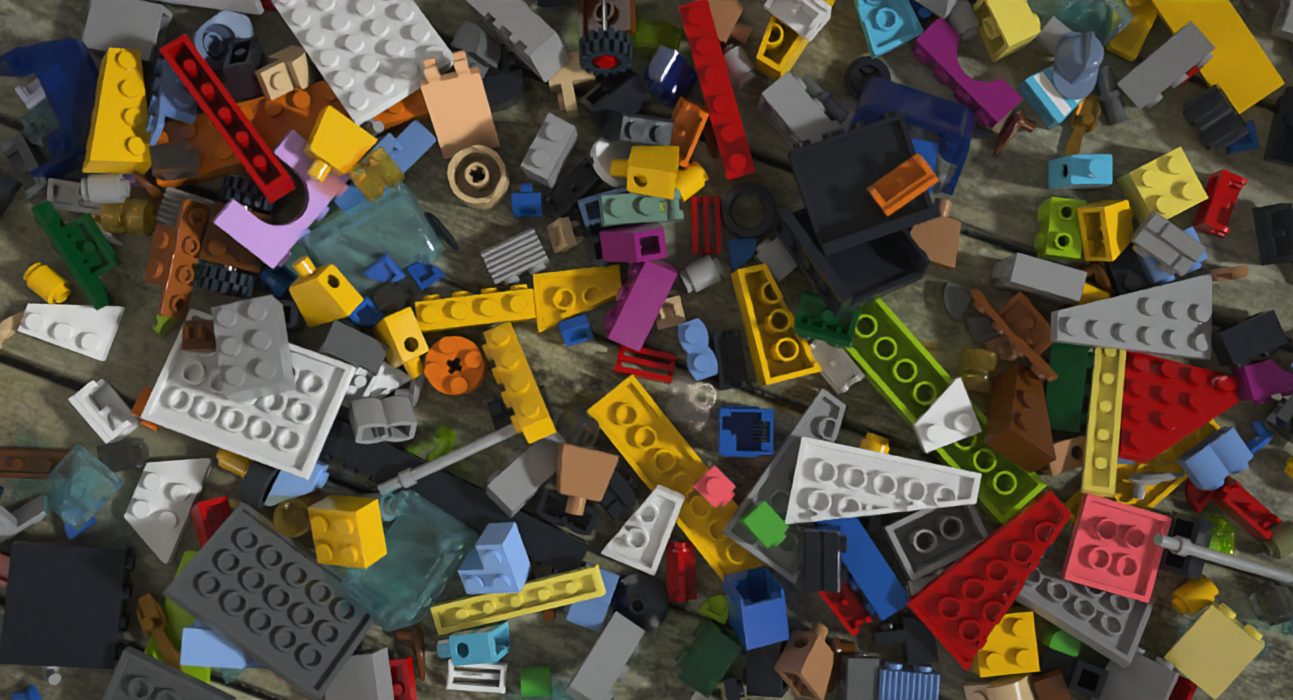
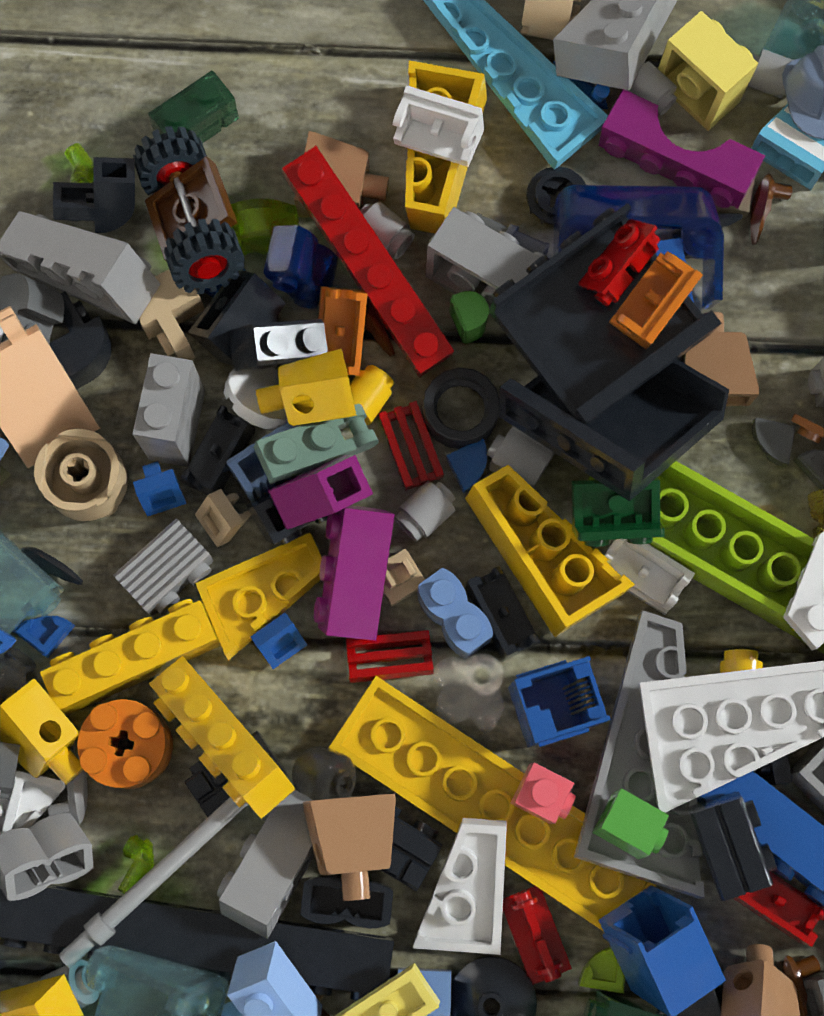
camera: 20 degrees left, 10 degrees down
none -> bright green brick [449,291,489,345]
none -> red hinge [578,219,660,306]

